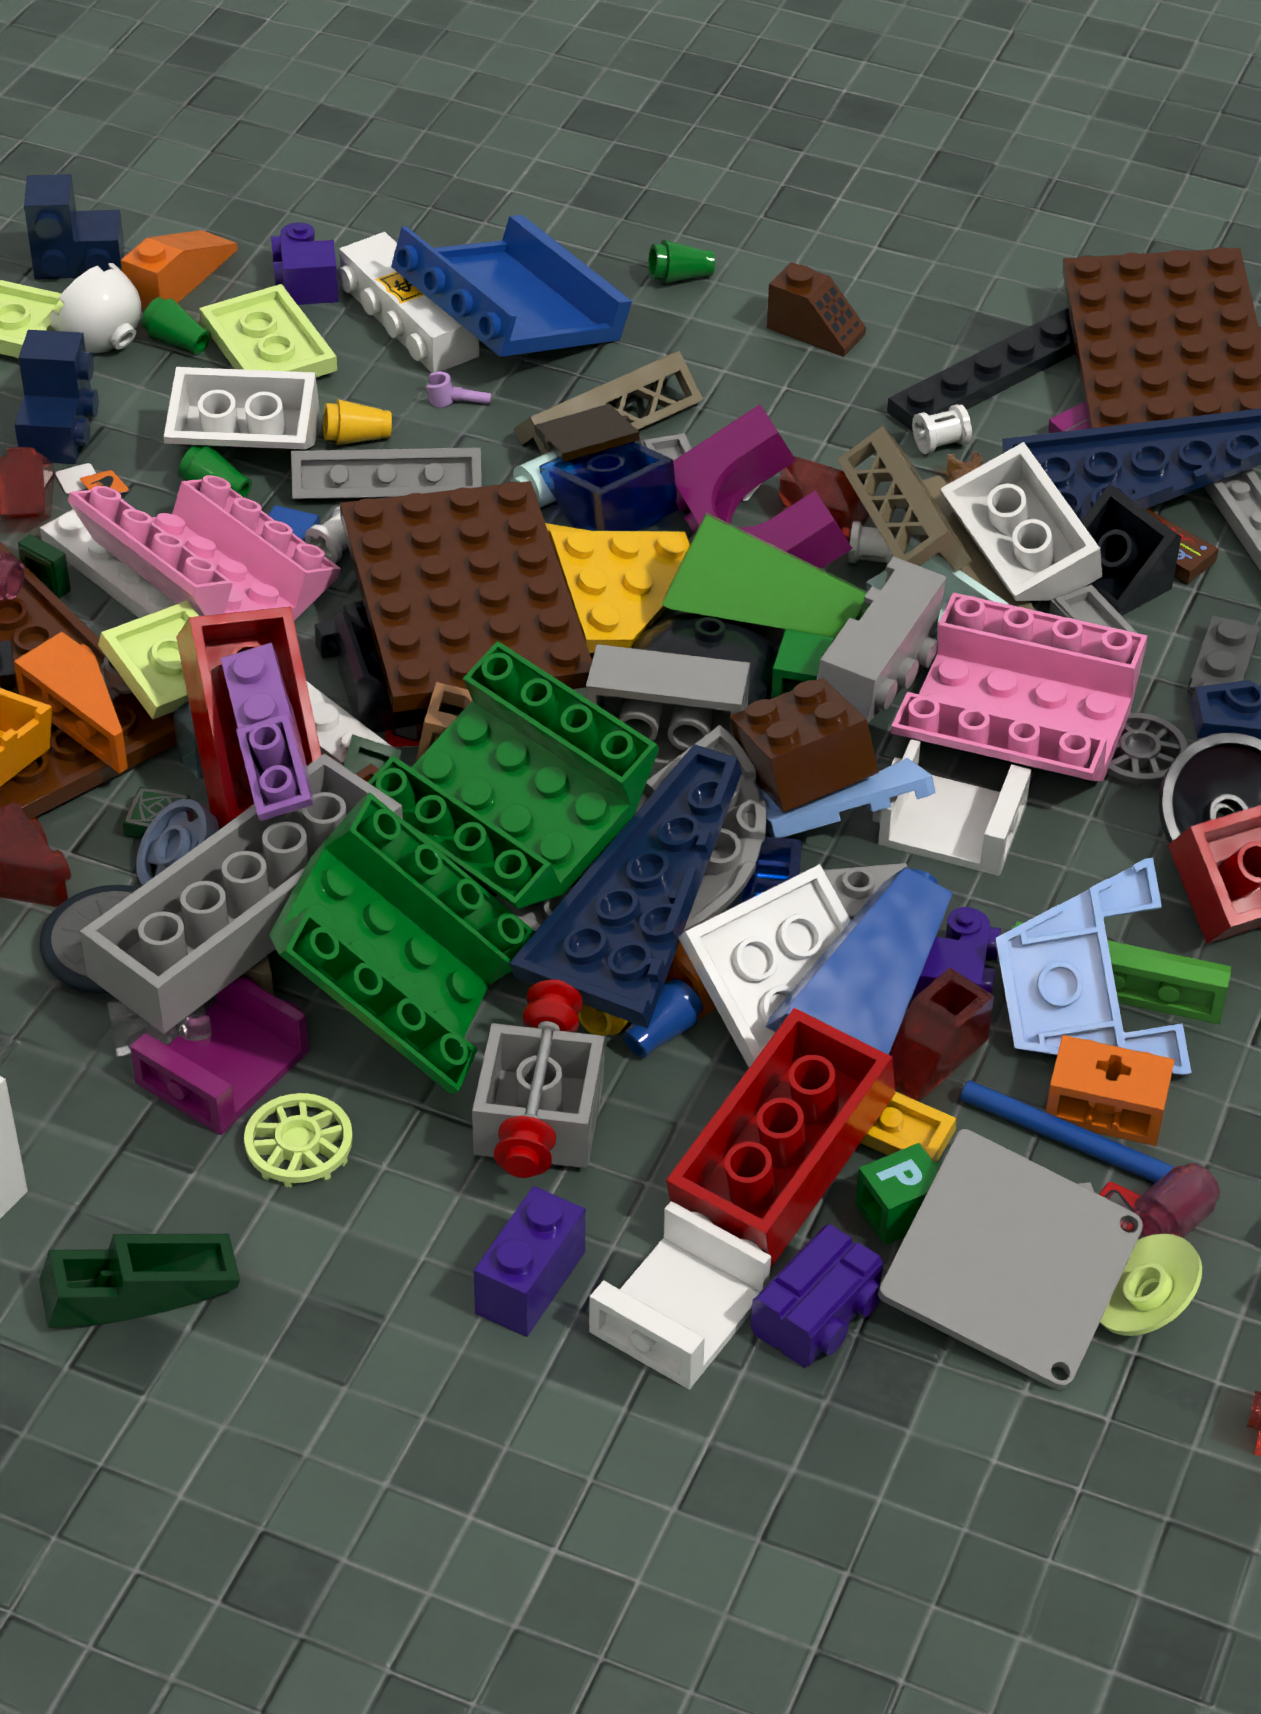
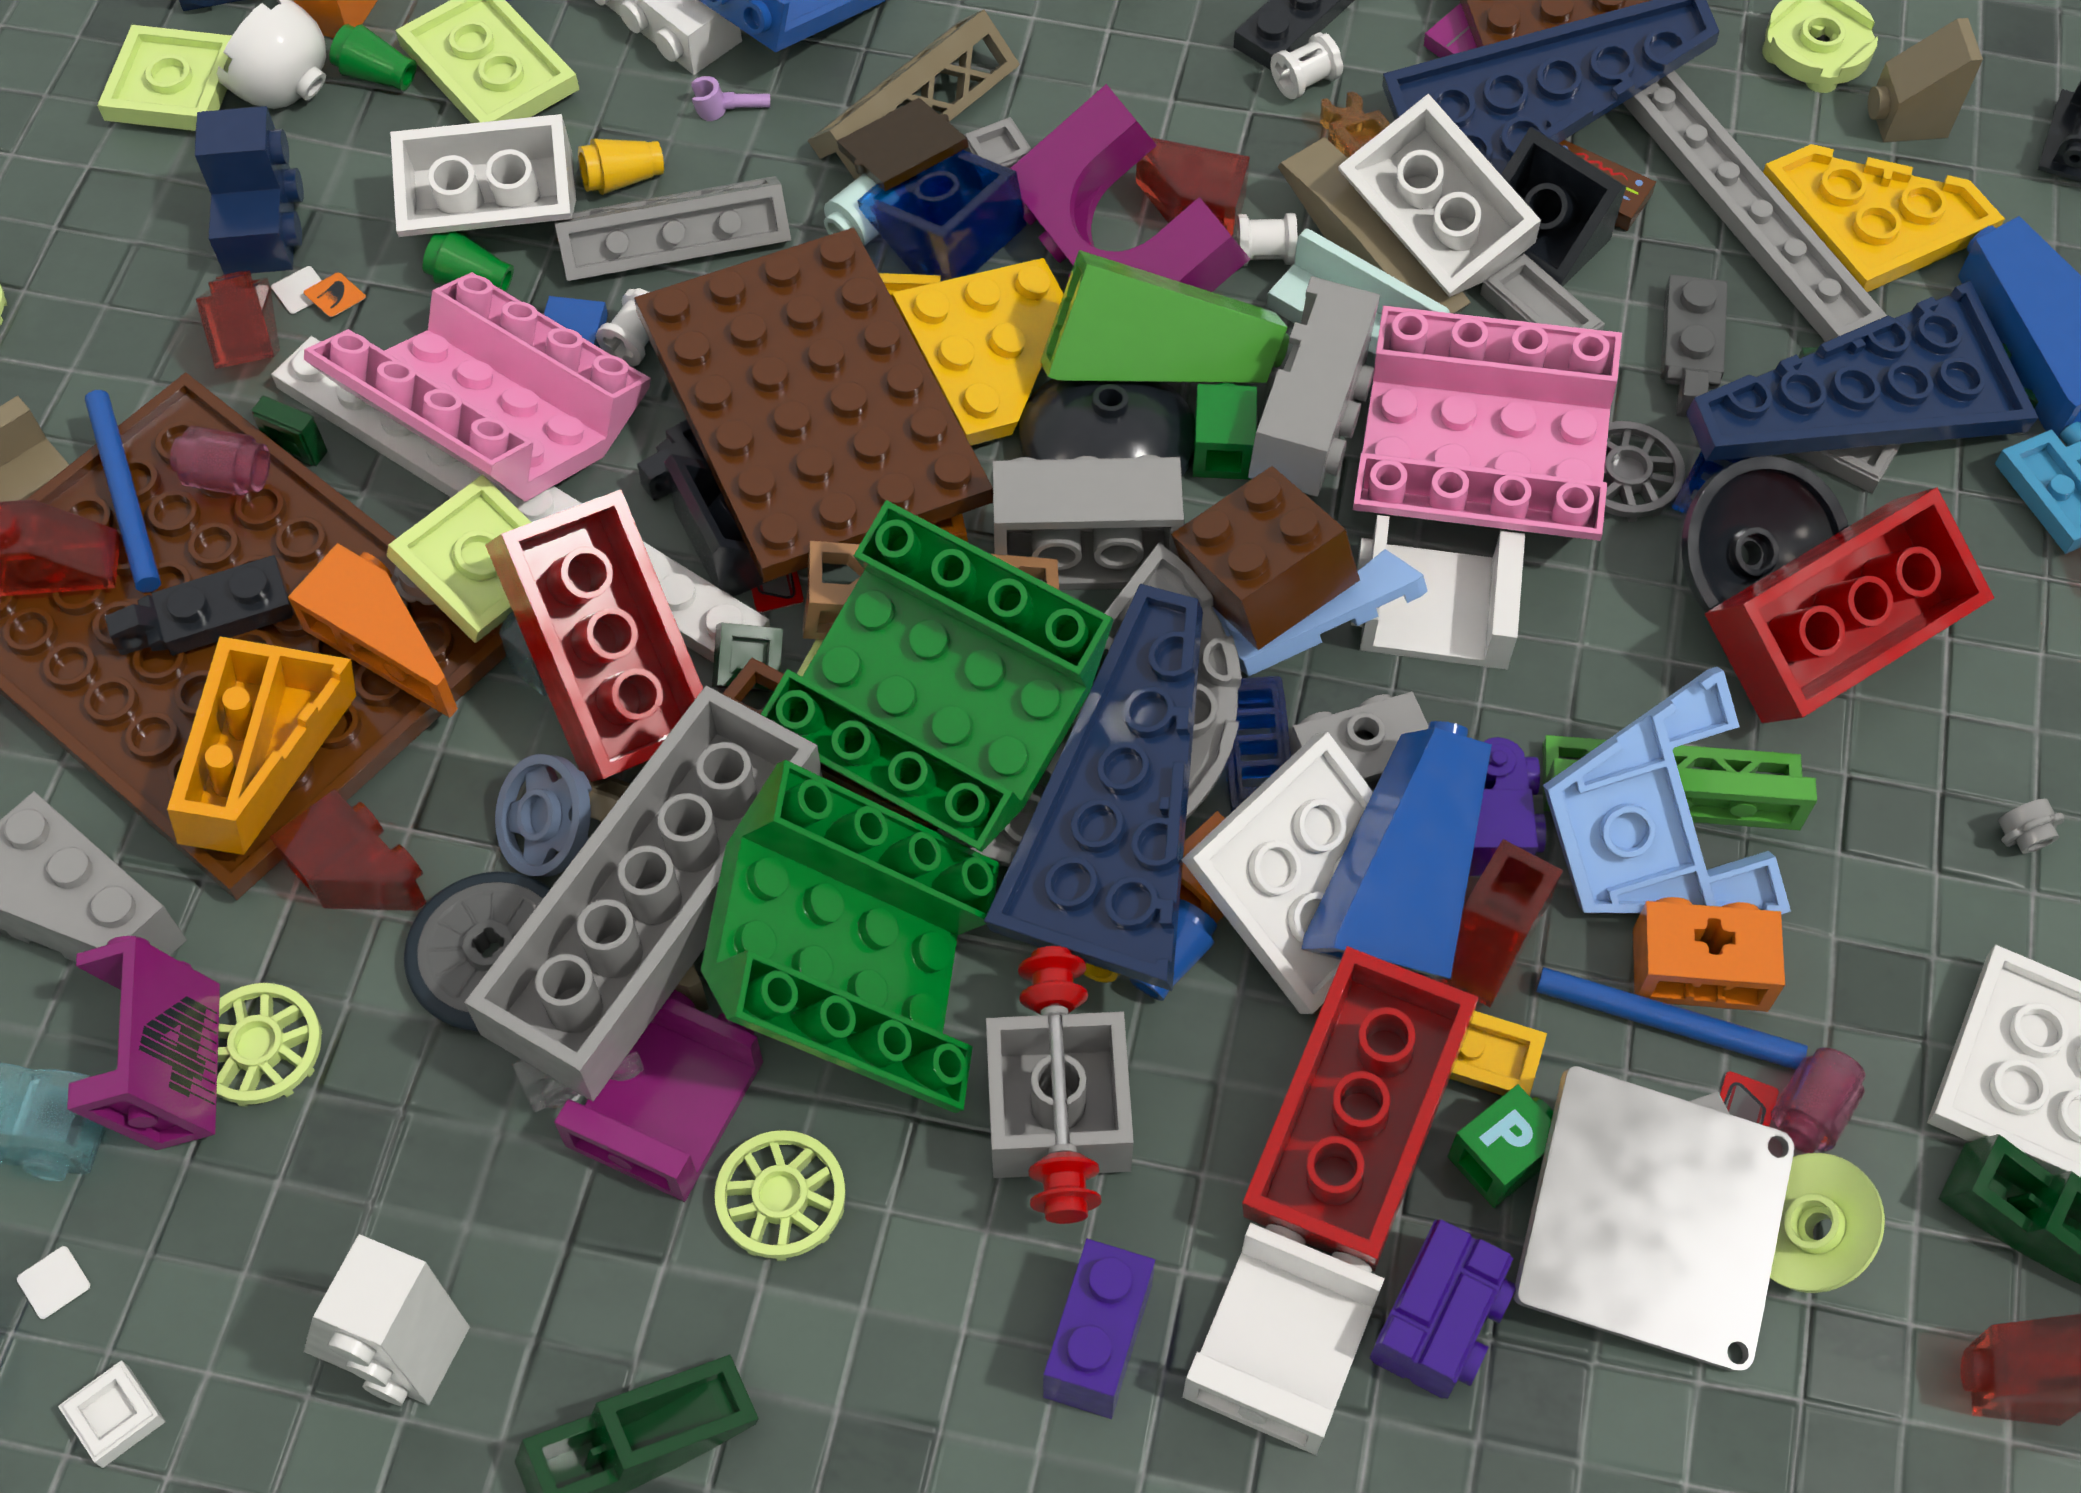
camera: 10 degrees left, 15 degrees up
tile [123,786,190,838] -> none
medium lavender slope [220,643,314,821] -> none
dark tan fence [837,426,972,572] -> none

